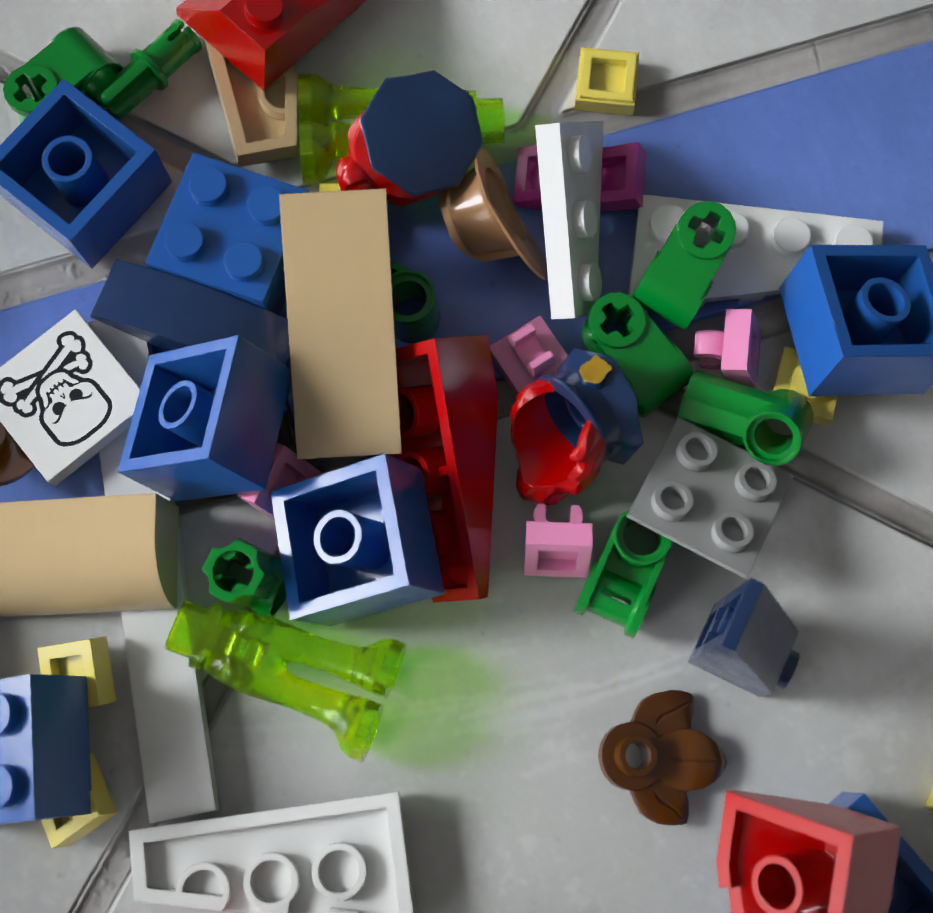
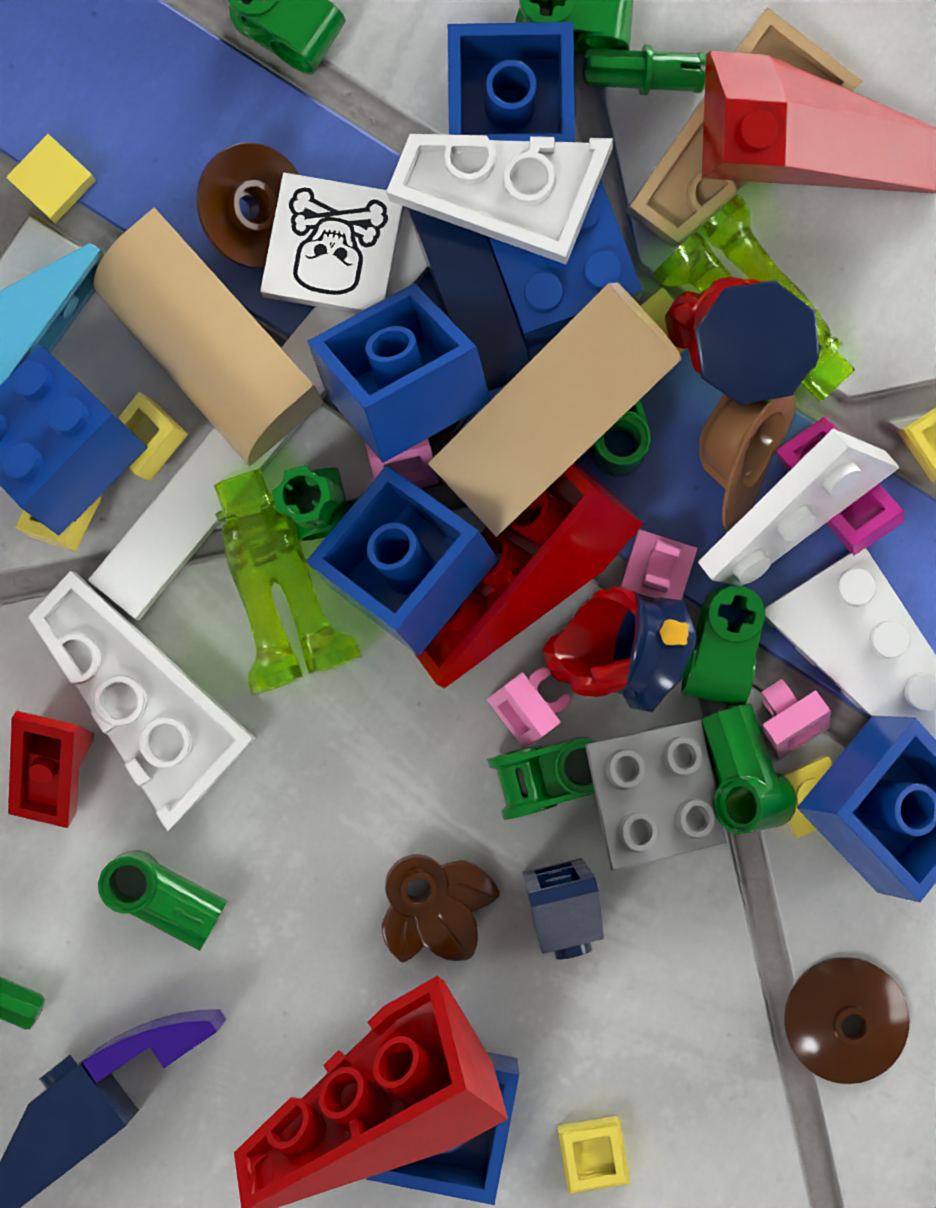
camera: 50 degrees right, 10 degrees up
green piece [632,201,736,330] -> none
none -> white wing [386,134,613,264]

